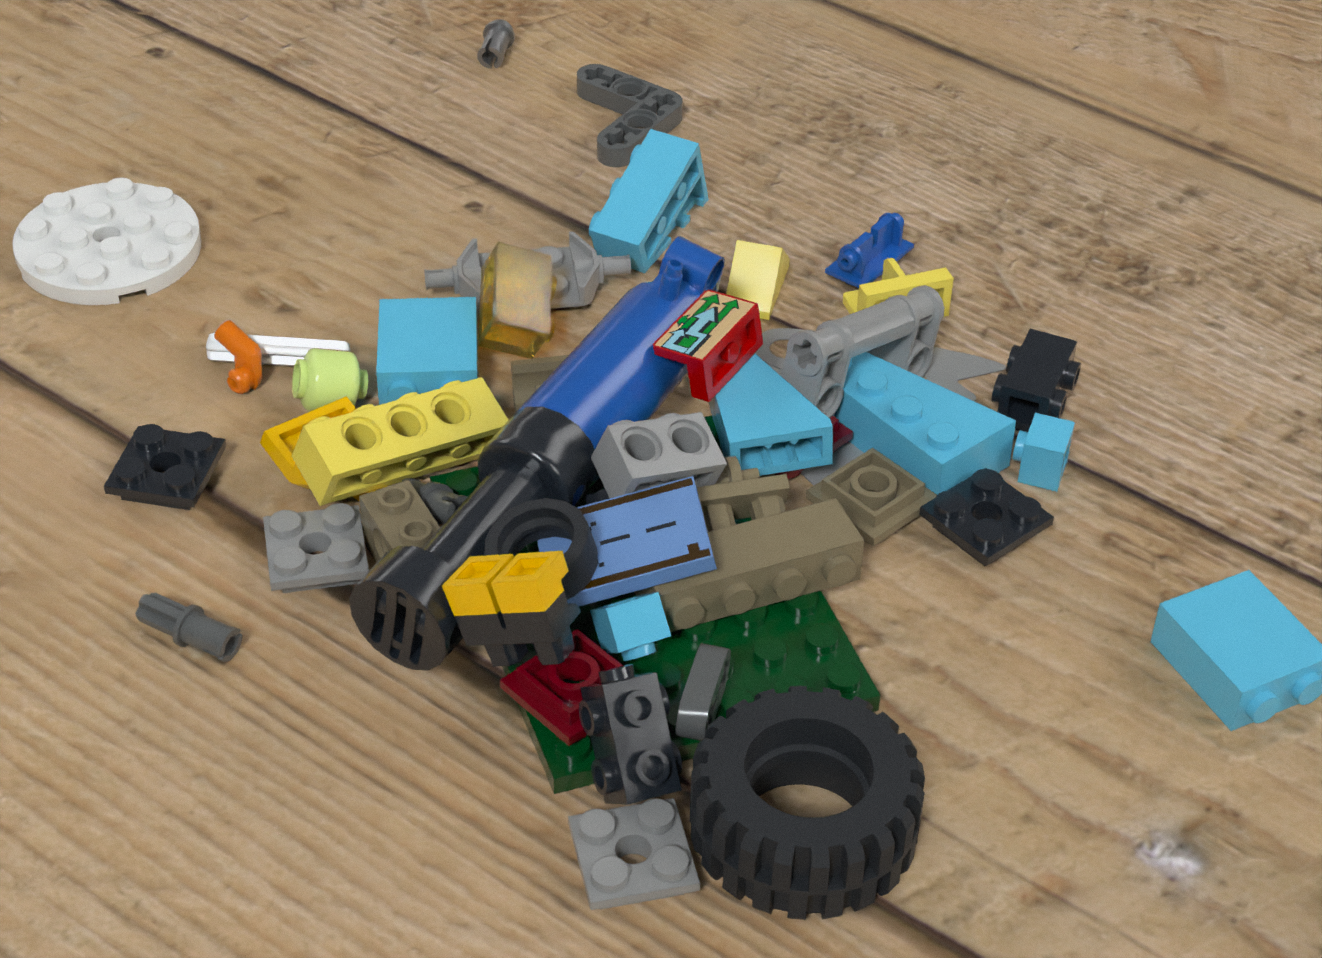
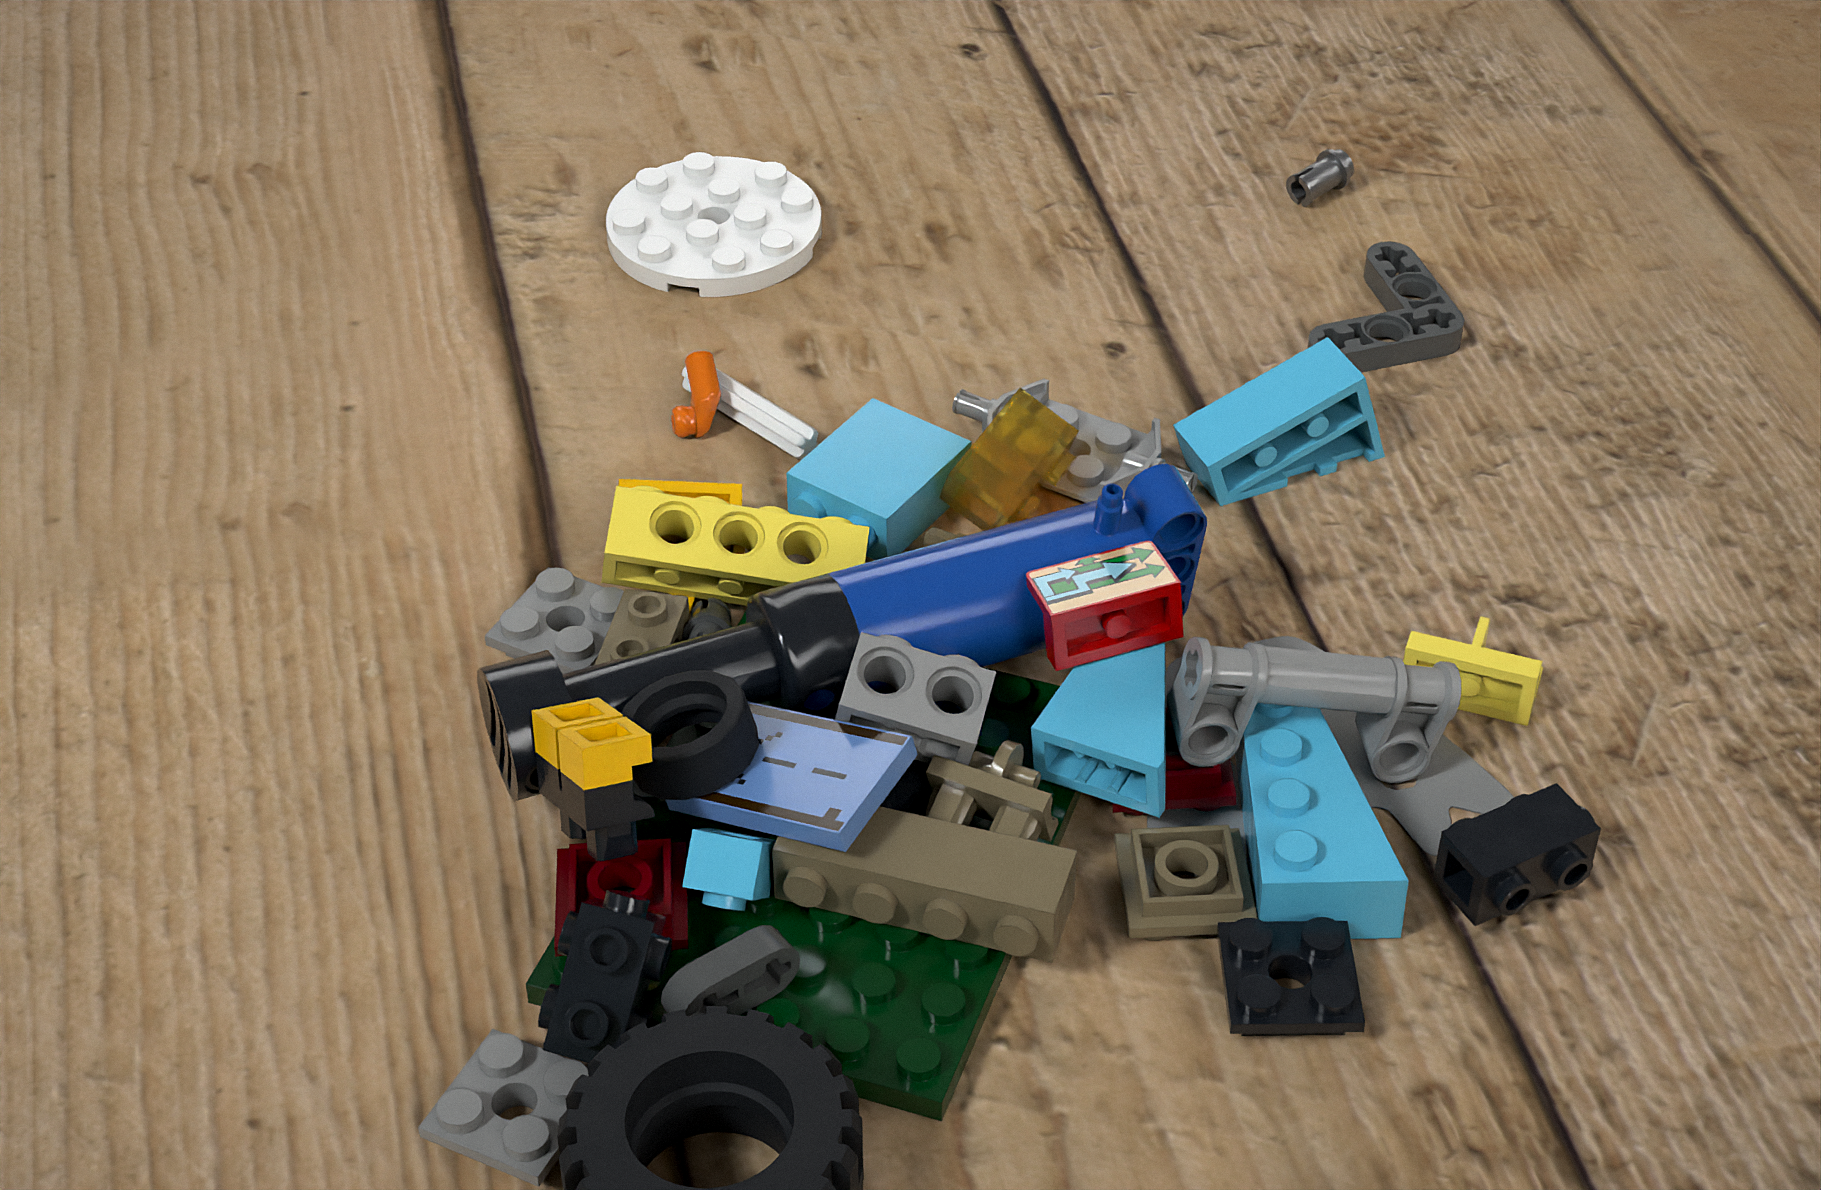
camera: 40 degrees right, 0 degrees up
black piece [104,424,226,510] -> none
dark grey axle [135,592,243,662] -> none
yellowish green head [292,348,368,411] -> none
light yellow slope [726,240,790,320] -> none
blue hinge [825,213,914,288] -> none
medium azure plate [1012,413,1075,492] -> none

